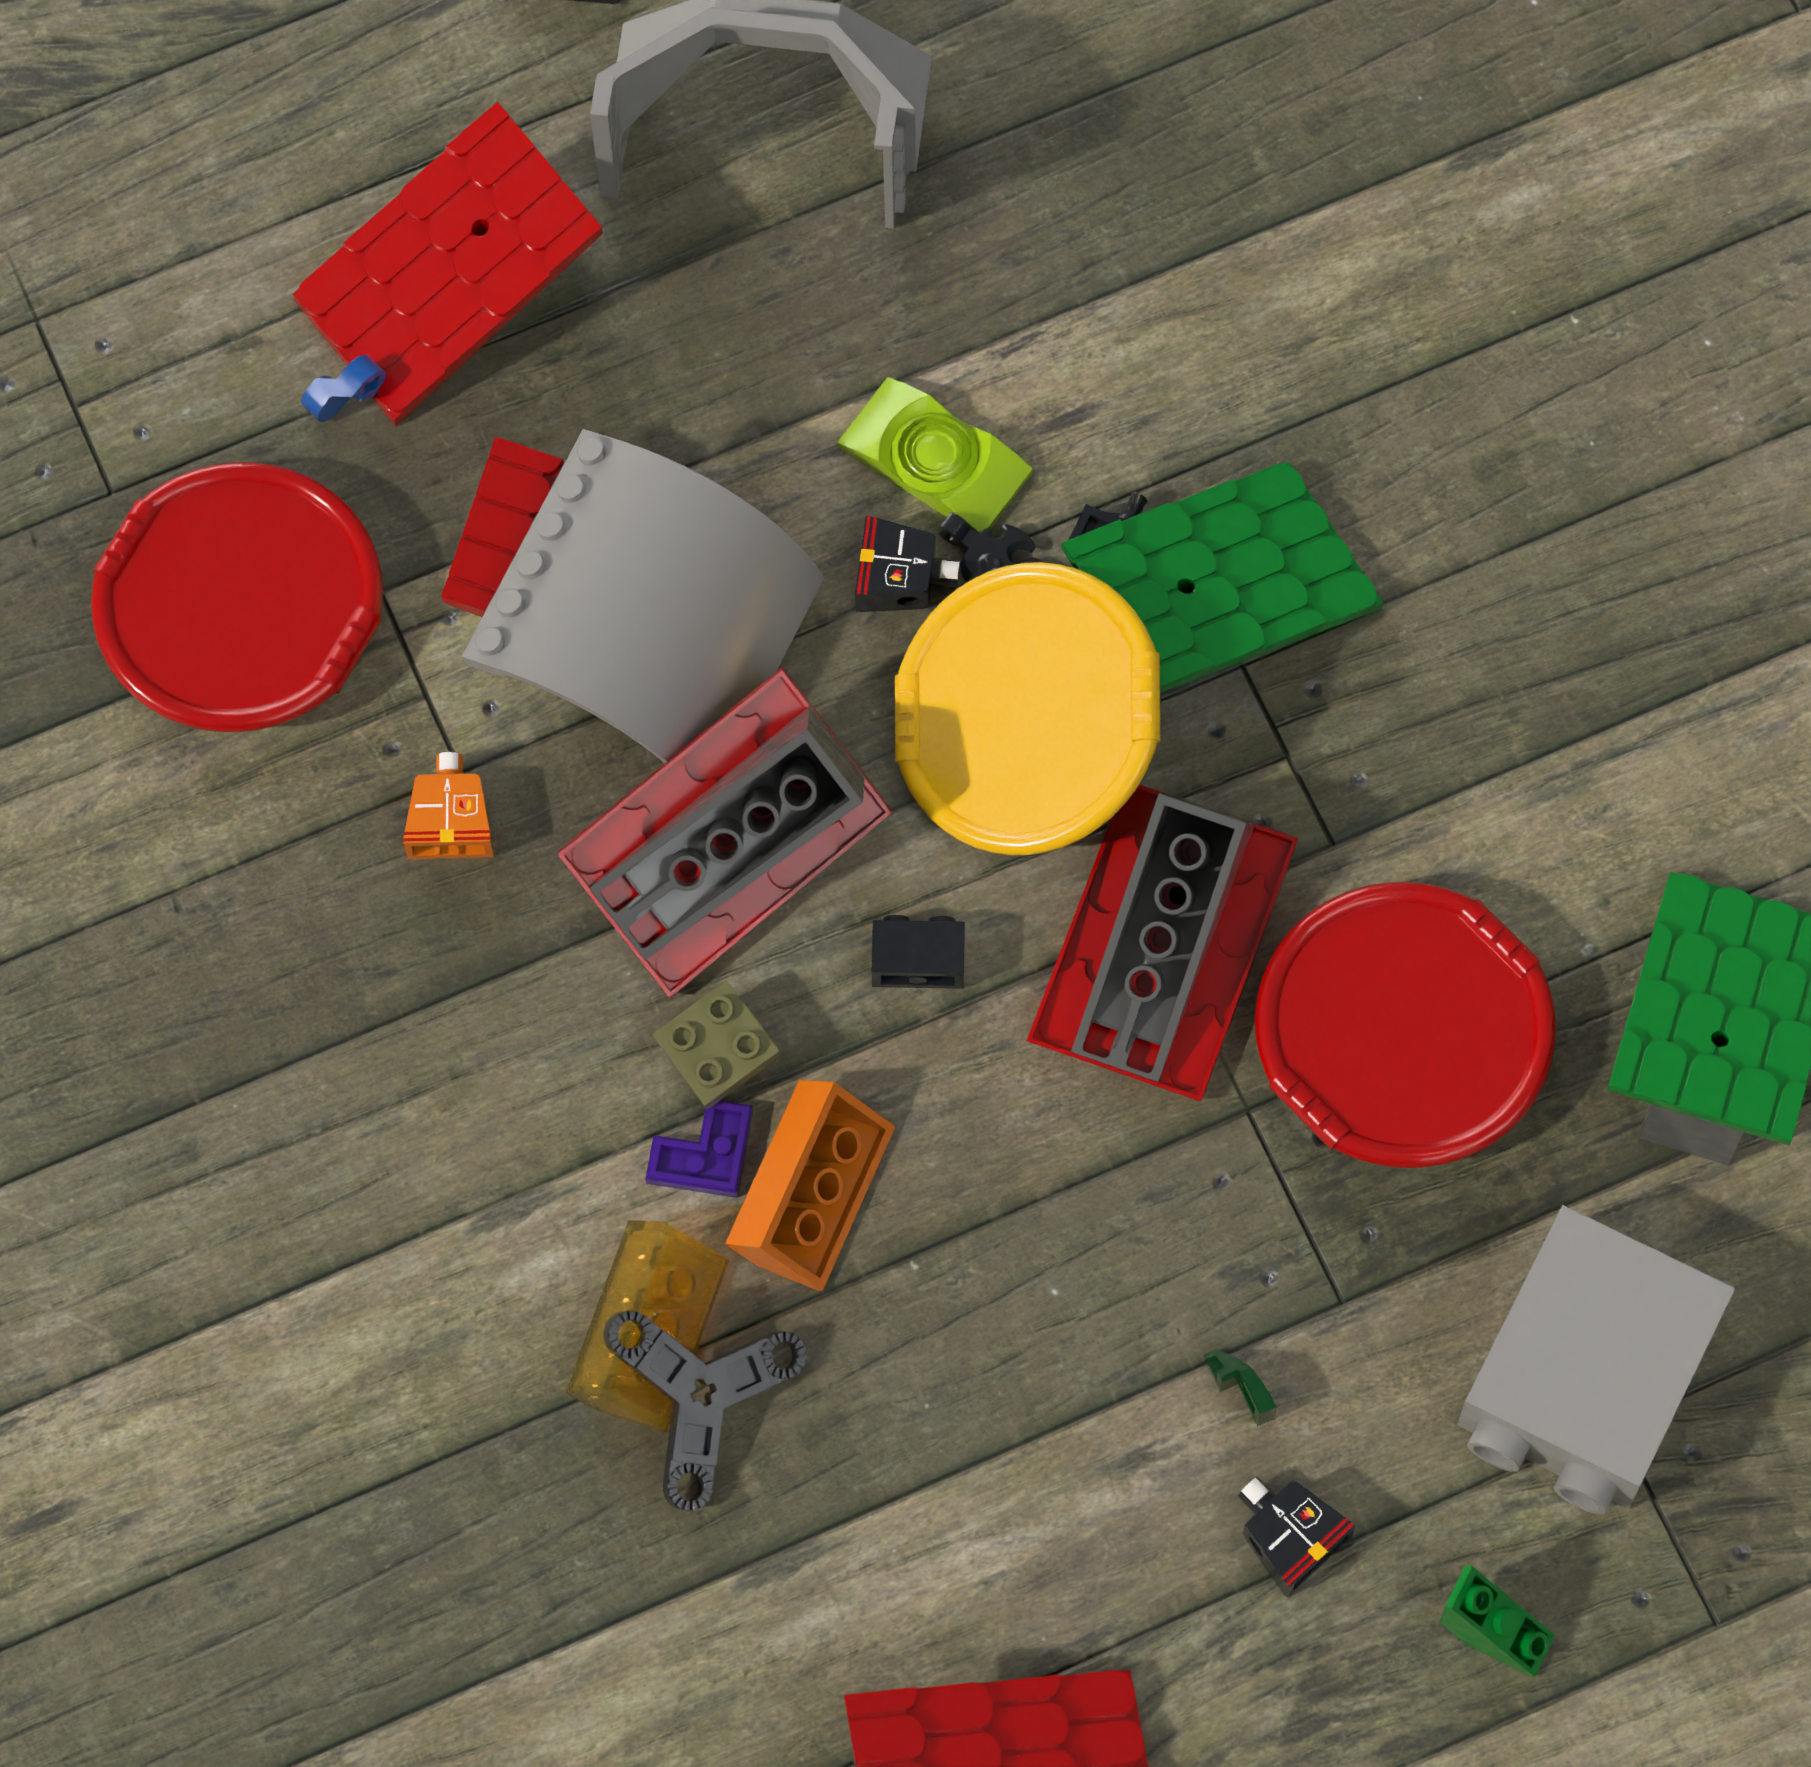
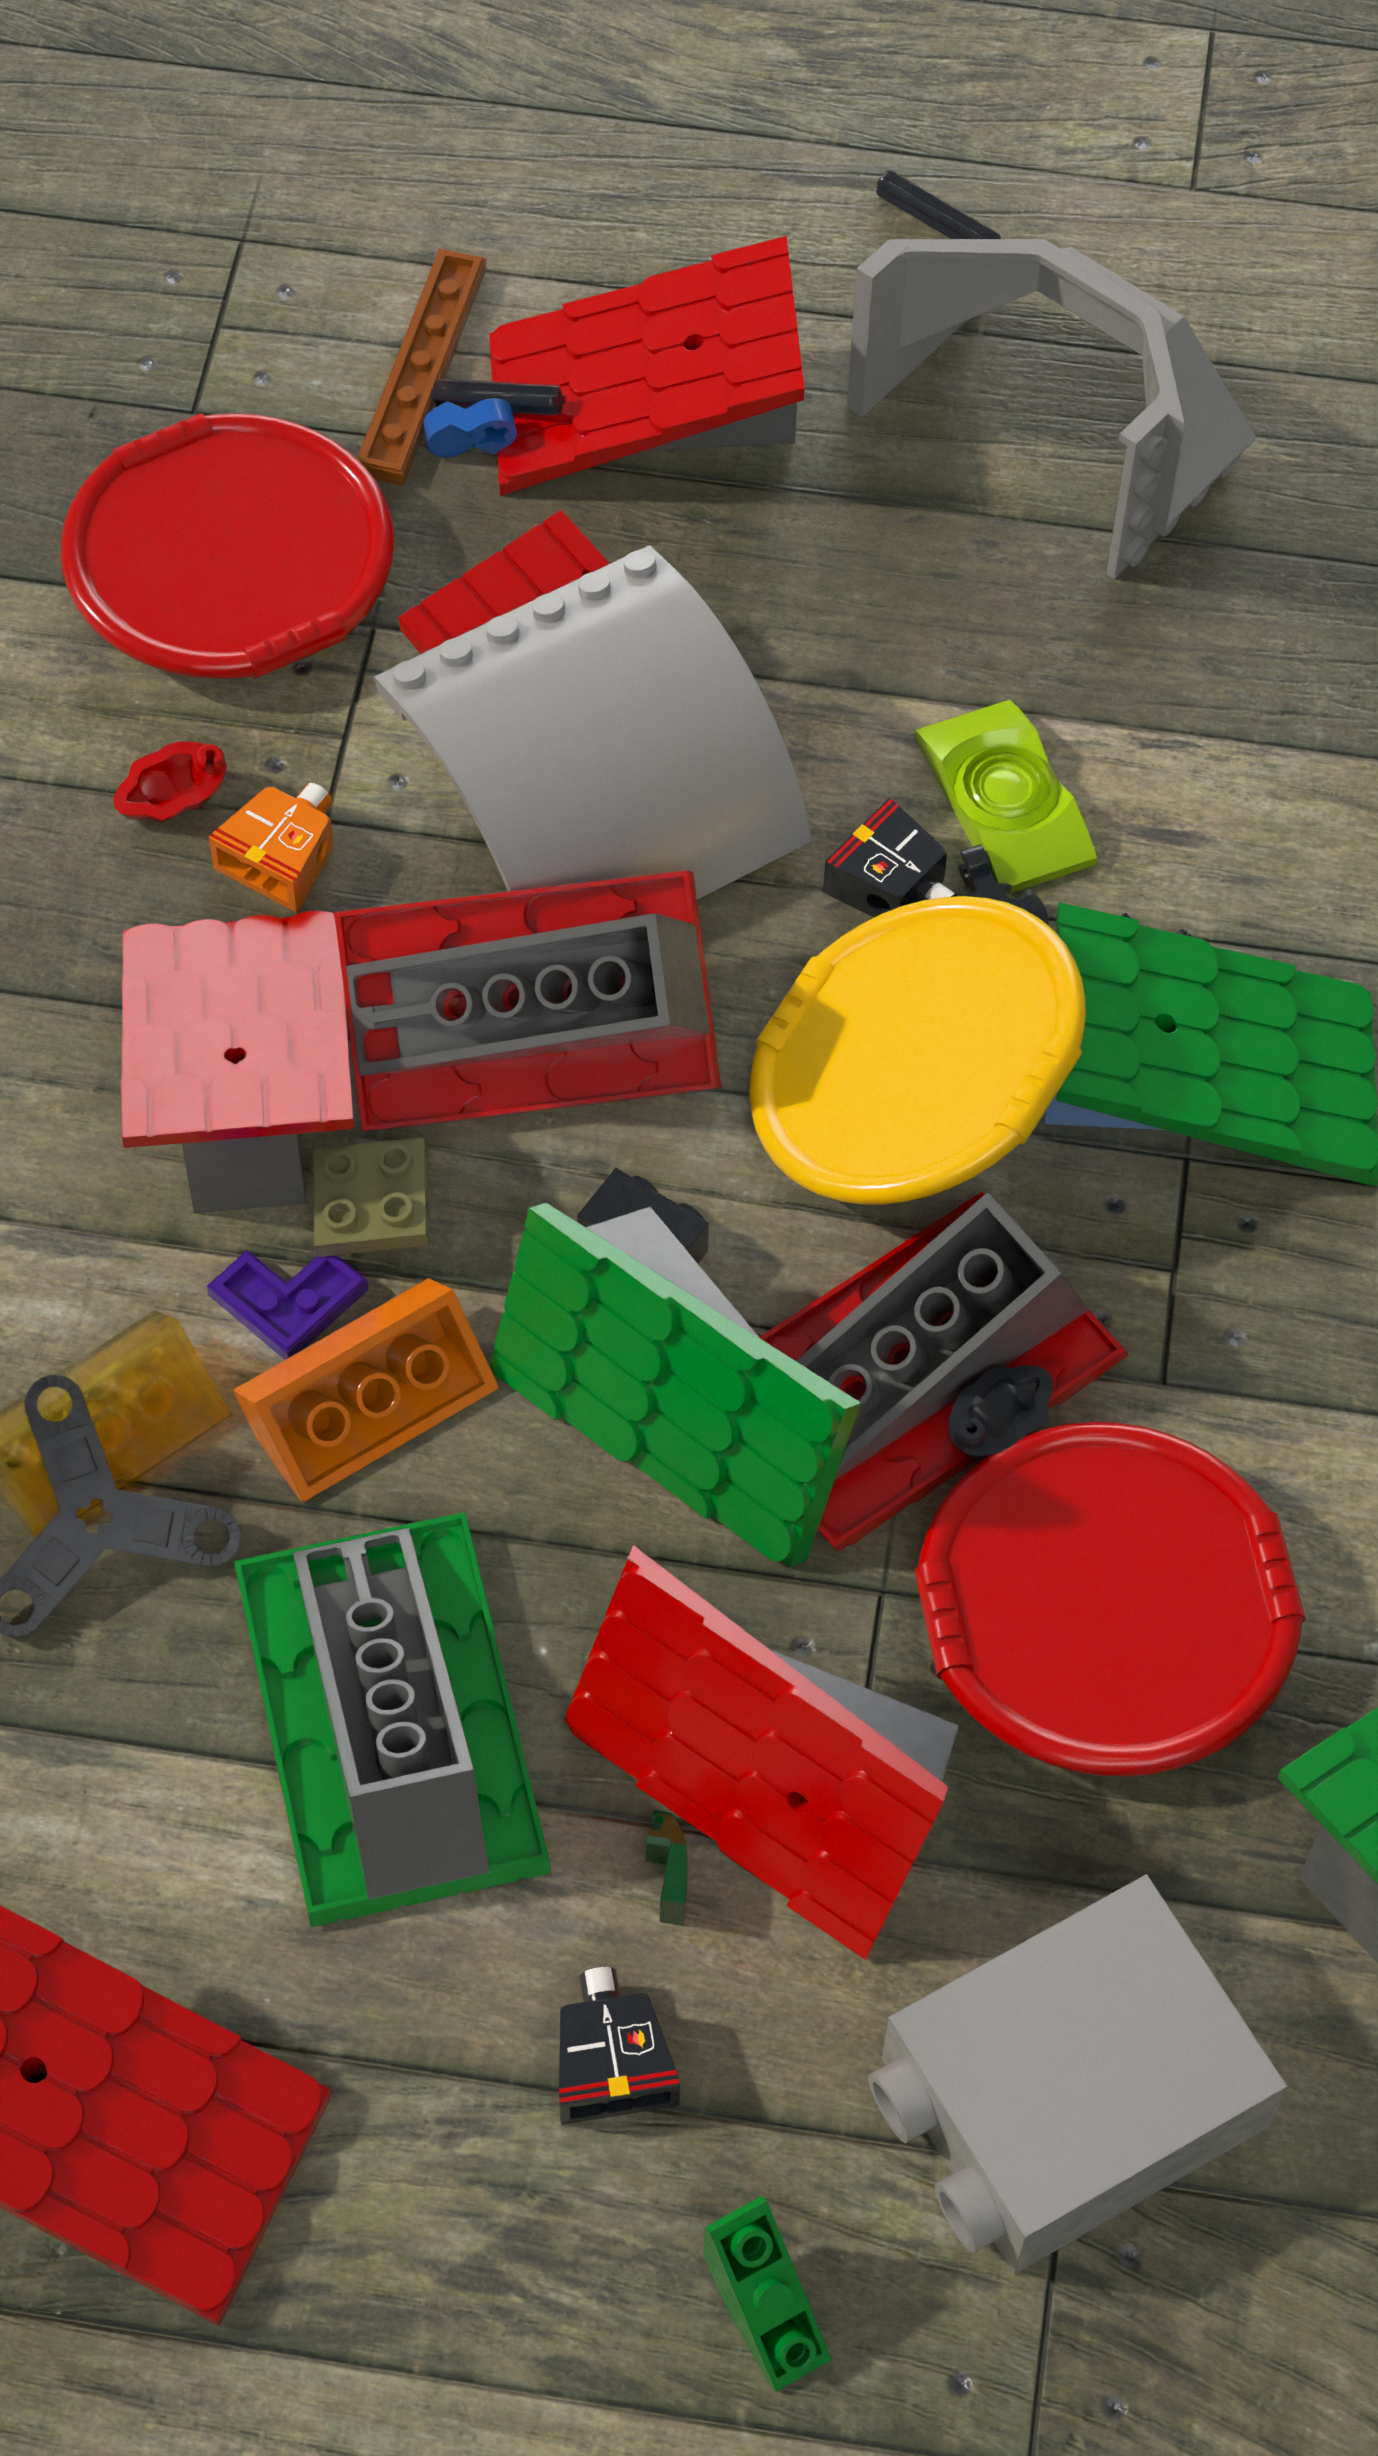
camera: 30 degrees right, 10 degrees down
none -> red arm [113,741,227,823]
none -> piece [121,911,354,1213]
none -> piece [234,1512,551,1928]
none -> dark orange tile [357,248,486,486]
none -> black axle [431,379,566,416]
none -> green piece [489,1203,861,1567]
none -> red piece [564,1545,959,1960]
none -> black arm [949,1365,1053,1459]

